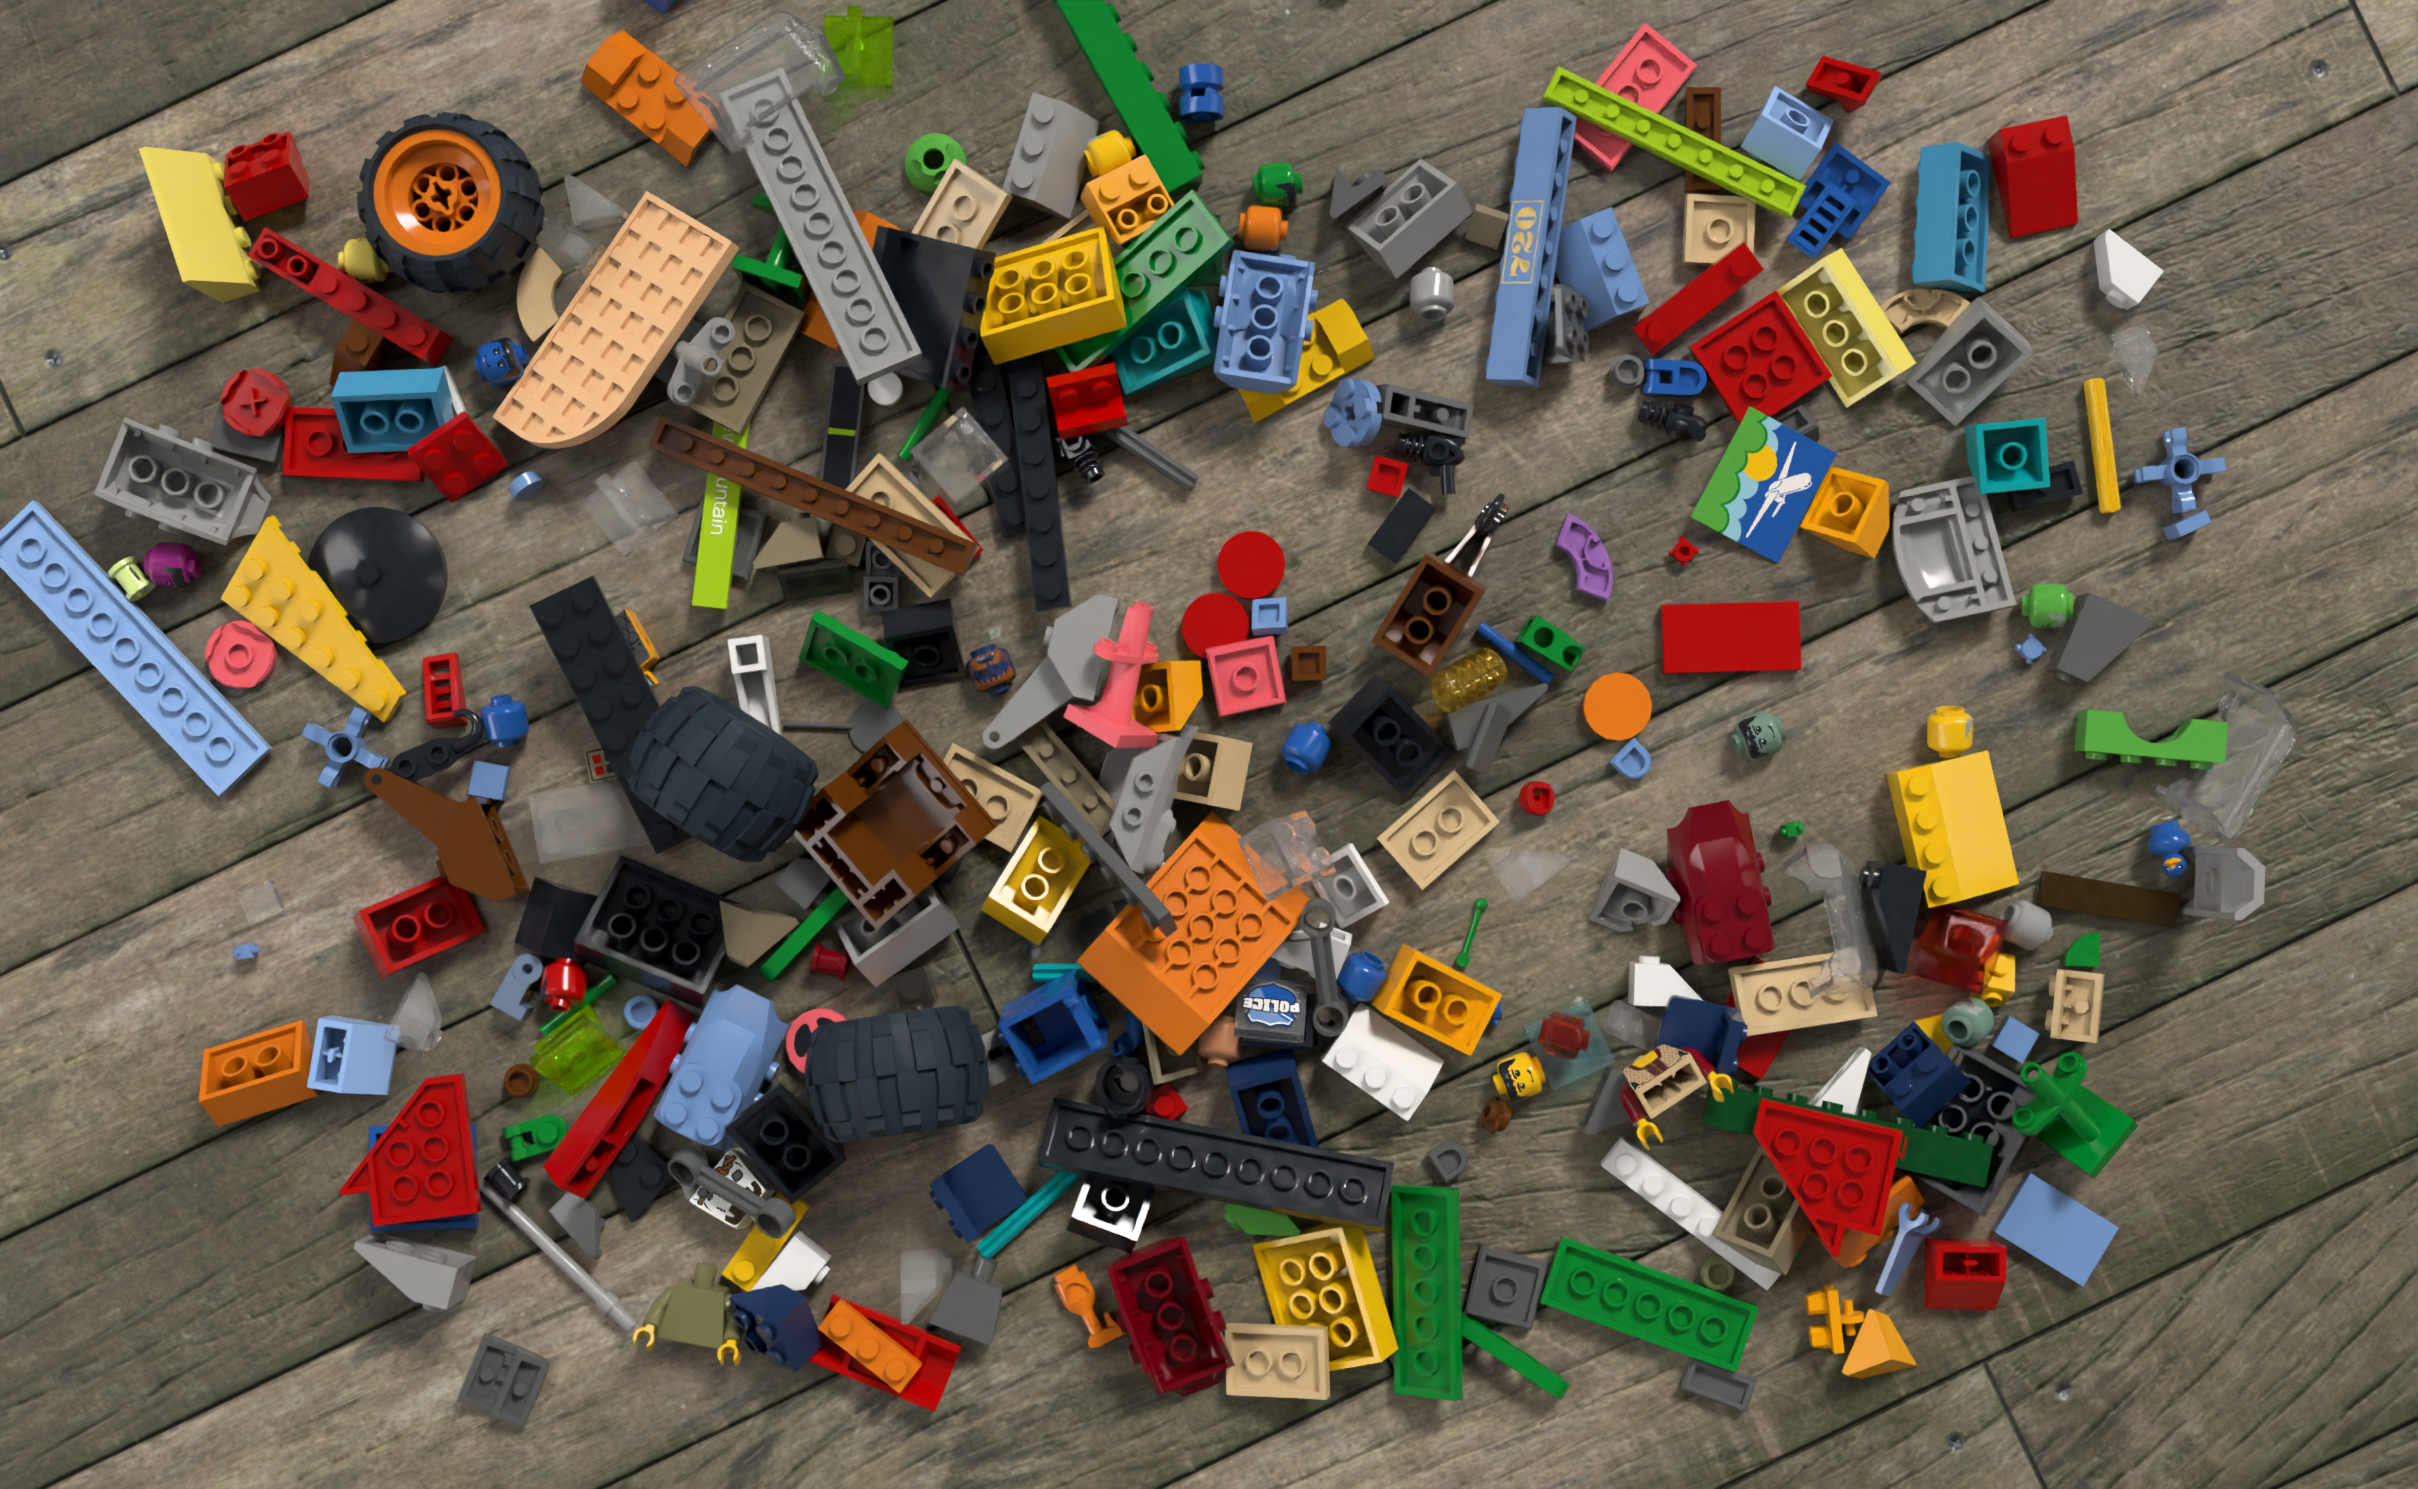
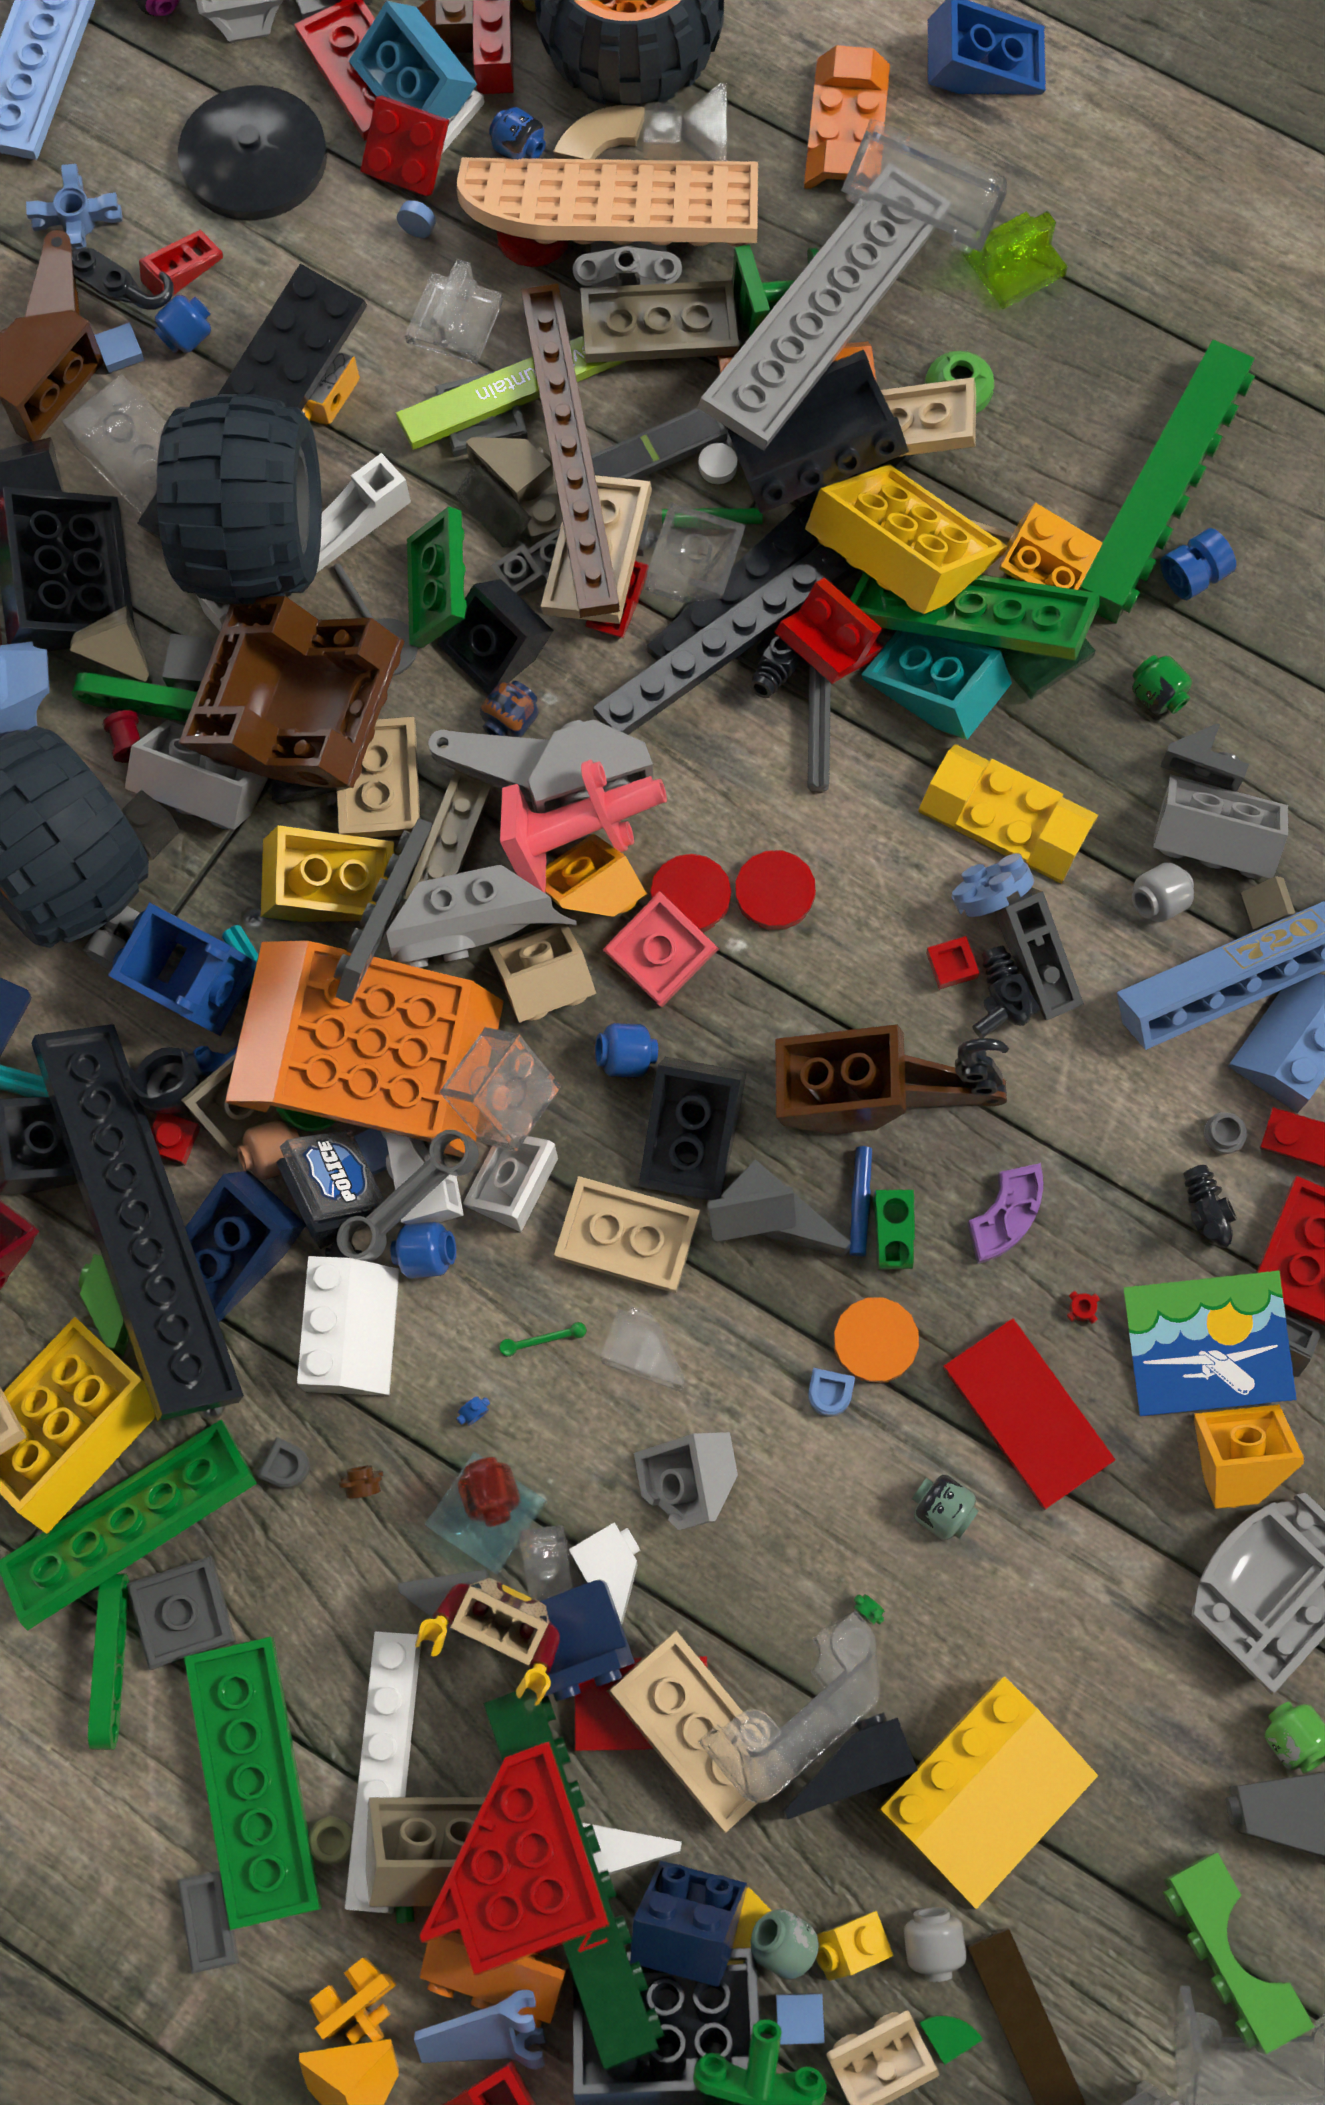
camera: 65 degrees right, 15 degrees down
coral tile [205,620,278,689] -> none
yellow wing [220,515,407,722] -> none
light grey slope [1002,93,1100,220] -> none
yellow head [1083,130,1137,177] -> none
medium blue slope [1213,250,1318,394] -> none
orange head [1238,205,1288,253] -> none
medium blue plate [1252,597,1288,636] -> none
reddish brown plate [1291,646,1327,681] -> none
black tile [1368,488,1436,564] -> none
light orange slope [1372,943,1502,1056] -> none
clear yellow piece [1430,647,1508,713] -> none
yellow head [1492,1052,1546,1102] -> none
red tile [1519,781,1555,816] -> none
dark grey bracket [1542,284,1589,366] -> none
blue plate [1643,359,1707,398] -> none
dark red slope [1664,800,1776,965] -> none
clear red slope [1914,904,2008,995] -> none
yellow head [1927,706,1973,758] -> none
medium blue piece [2015,634,2046,664] -> none
blue animal [2147,820,2191,877] -> none

